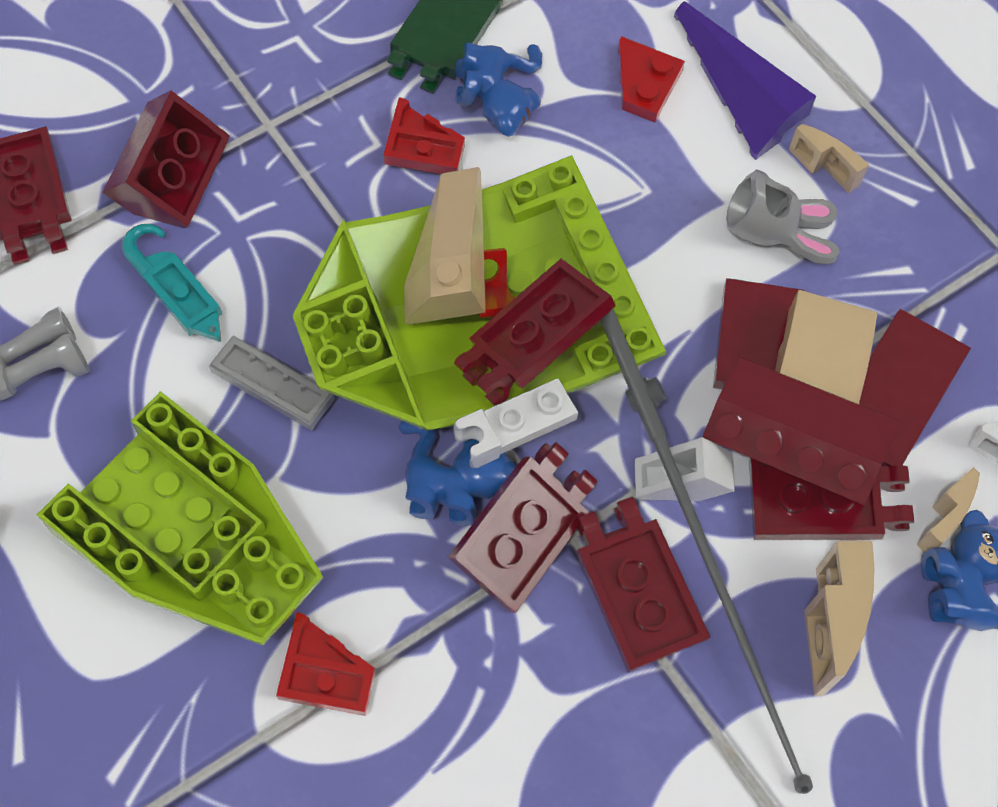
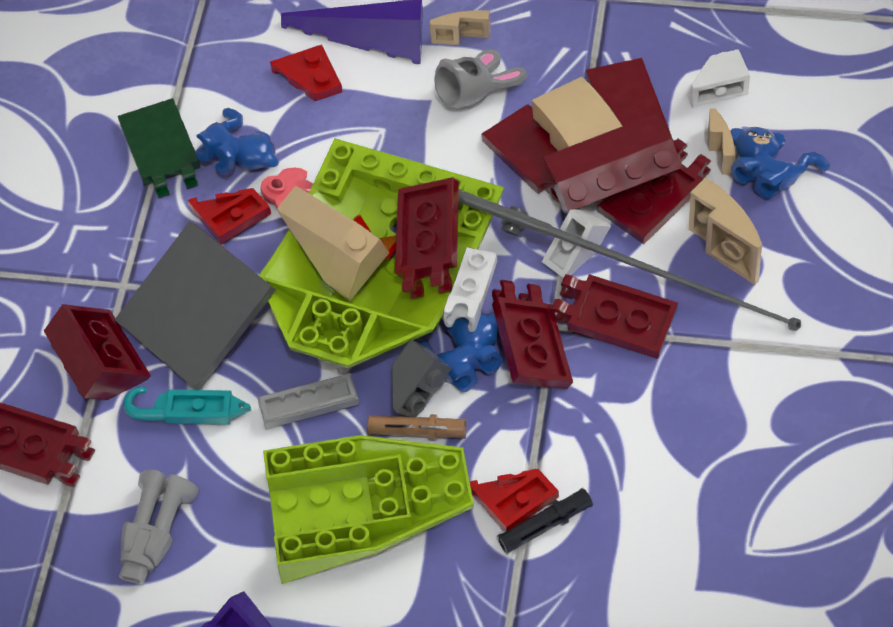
camera: 40 degrees left, 10 degrees down
none -> dark grey tile [114,221,276,390]
none -> coral plate [260,167,313,208]
none -> medium nougat pin [367,414,467,440]
none -> dark grey slope [392,339,452,417]
none -> black pin [496,487,593,554]

